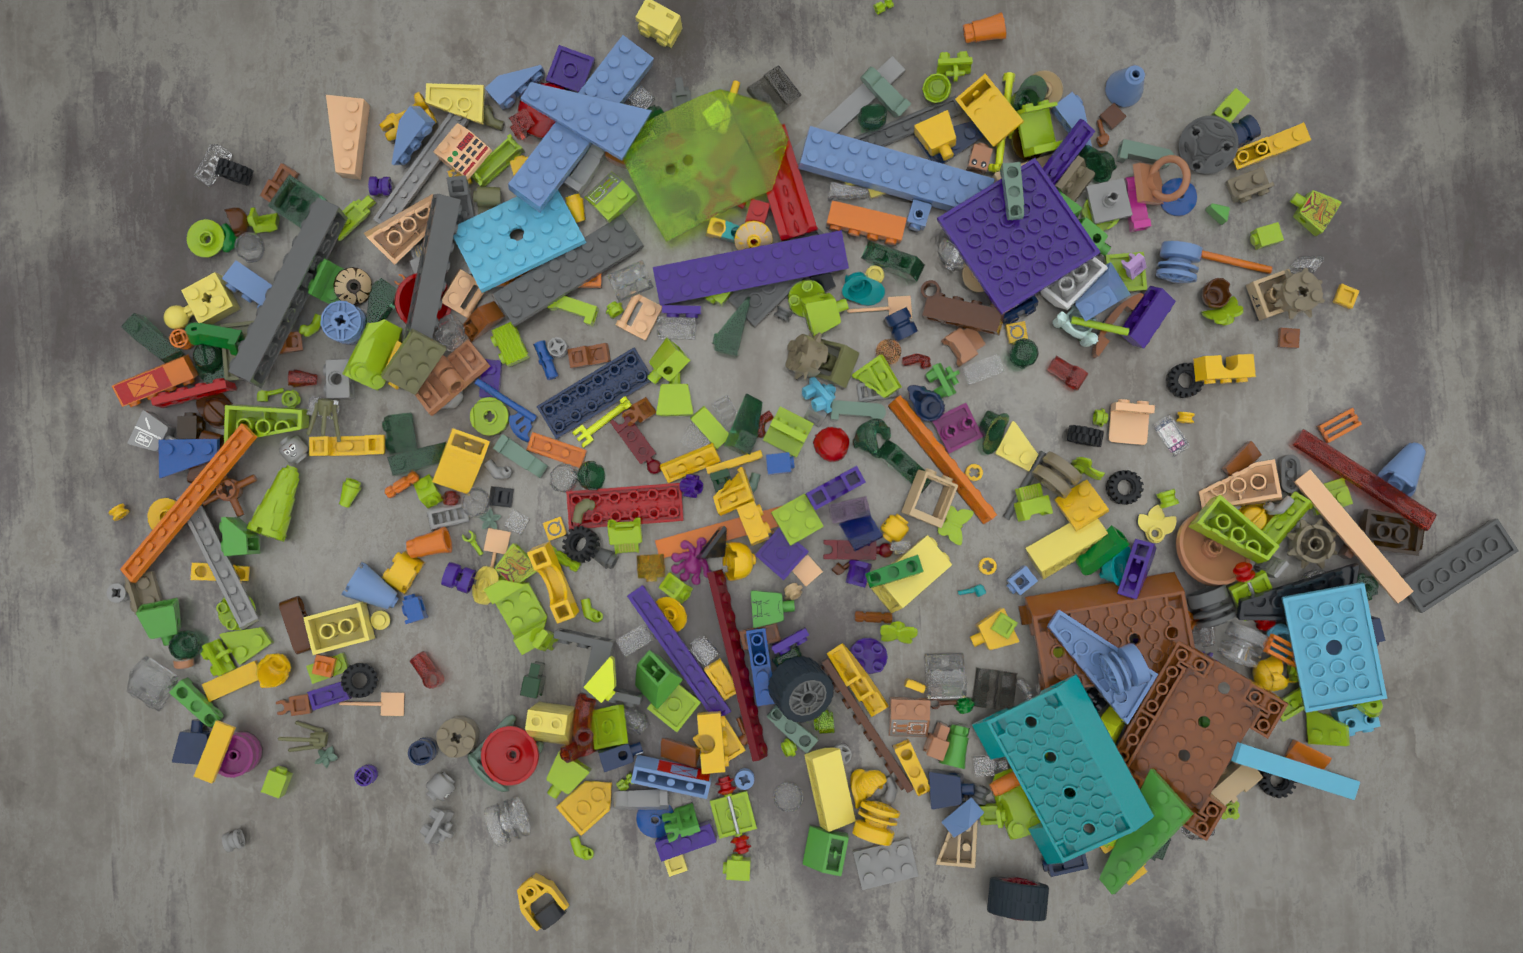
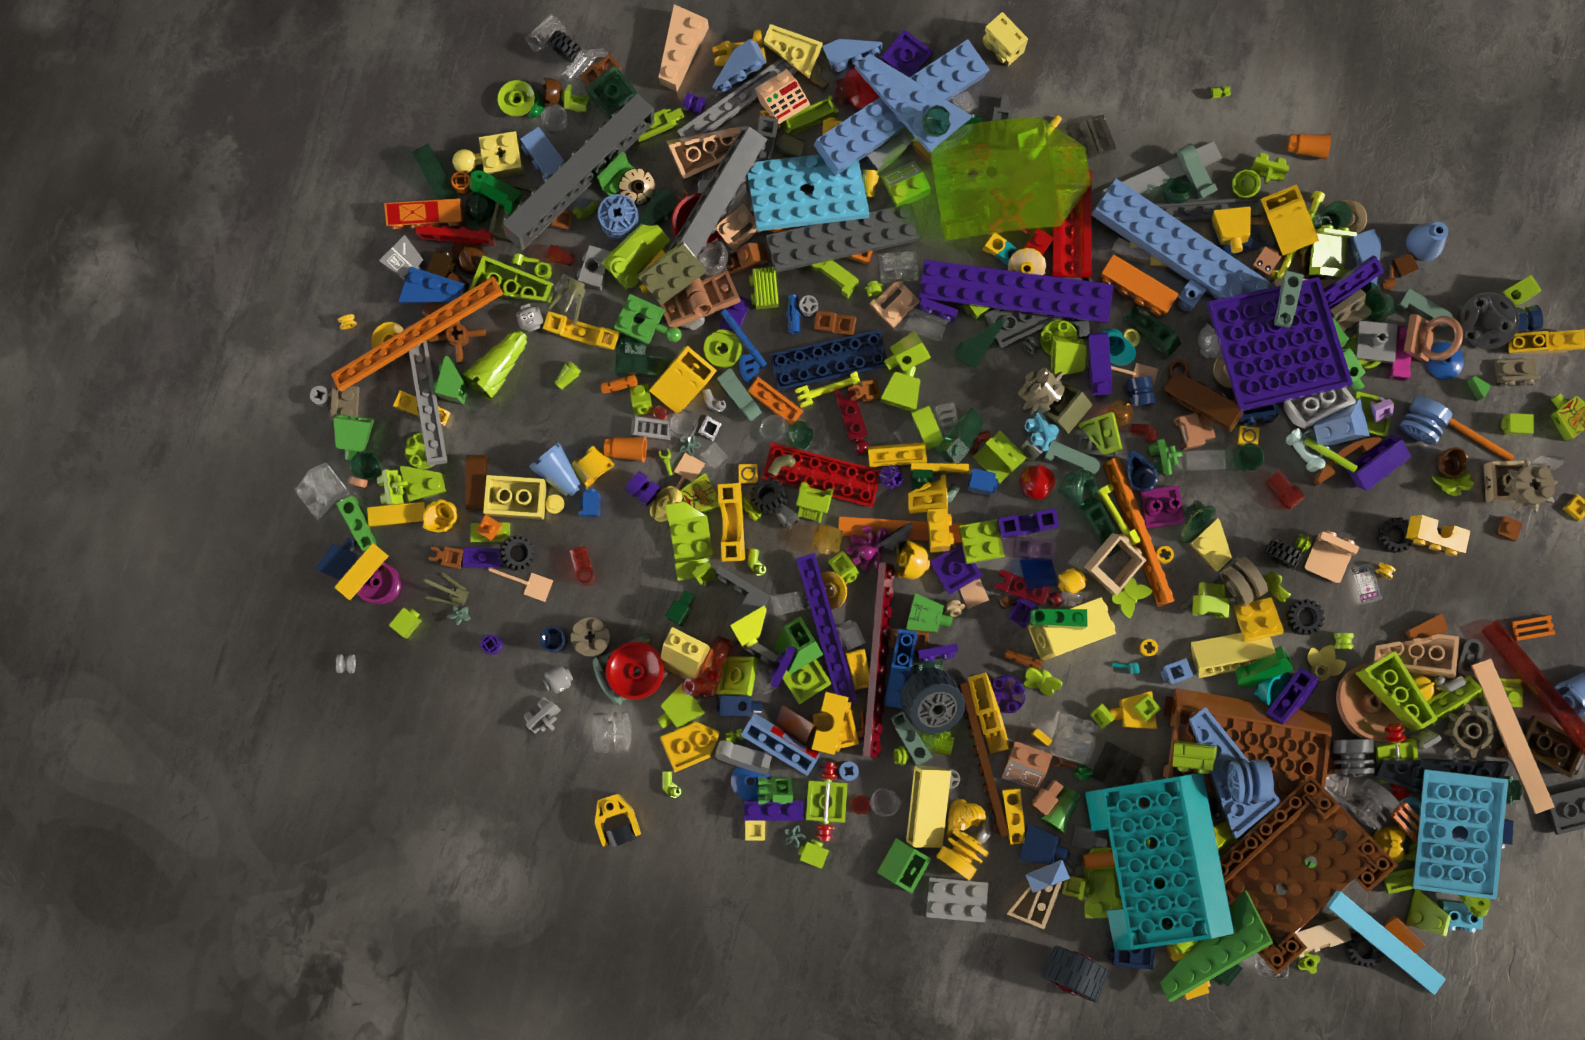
camera: 20 degrees right, 5 degrees down
none -> clear wing [562,48,608,81]
none -> bright green plate [614,294,681,345]
none -> dark purple plate [770,646,795,688]
none -> sand green plant [785,825,807,849]
none -> clear red plate [852,795,871,814]
none -> clear green hair [922,105,951,137]
none -> dark purple slope [1089,332,1112,396]
none -> lime tile [1090,704,1115,729]
none -> neon yellow hinge [1097,484,1140,547]
none -> lime brick [1173,741,1217,774]

